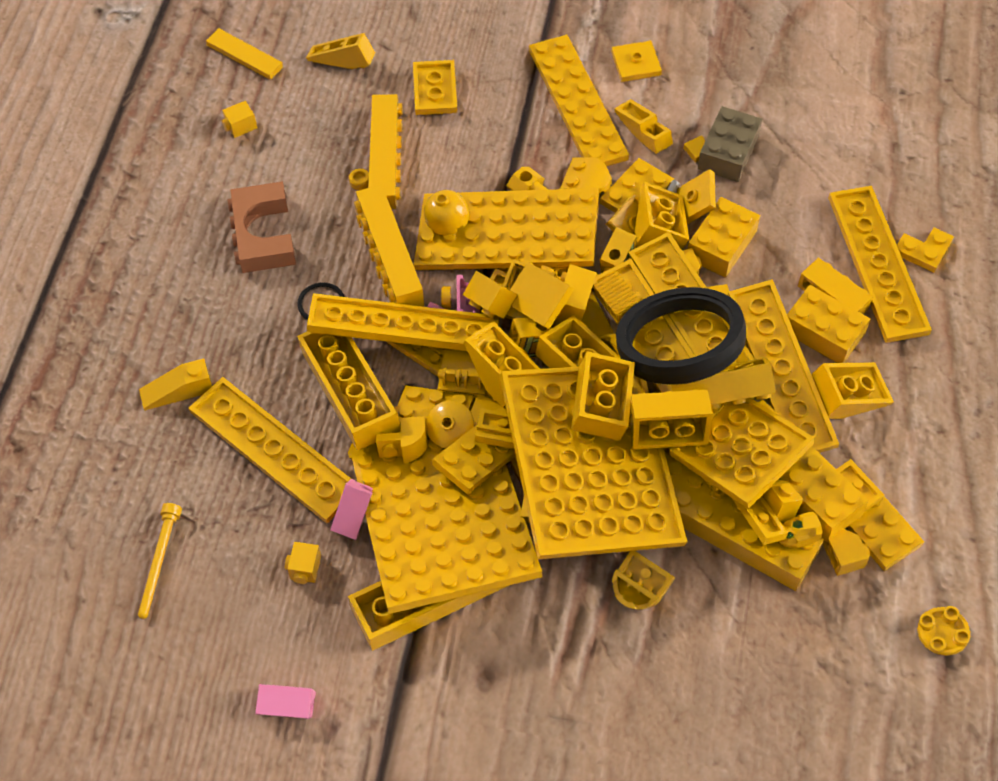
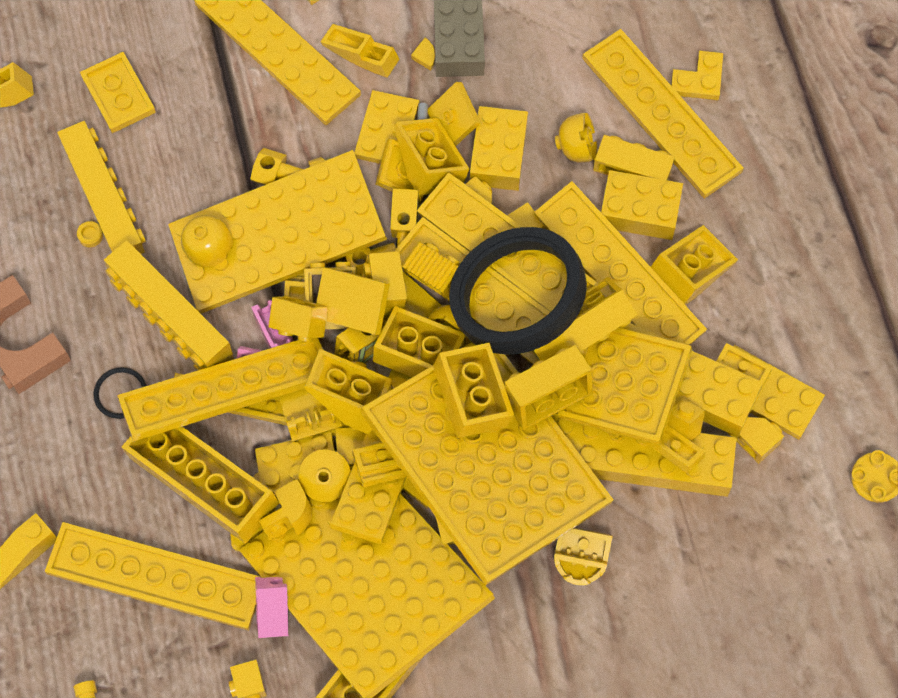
camera: 25 degrees left, 10 degrees up
yellow tile [441,286,451,309] -> none
yellow slope [561,157,612,194] -> none
yellow rock [778,511,823,548] -> none
none -> yellow cylinder [555,113,597,163]

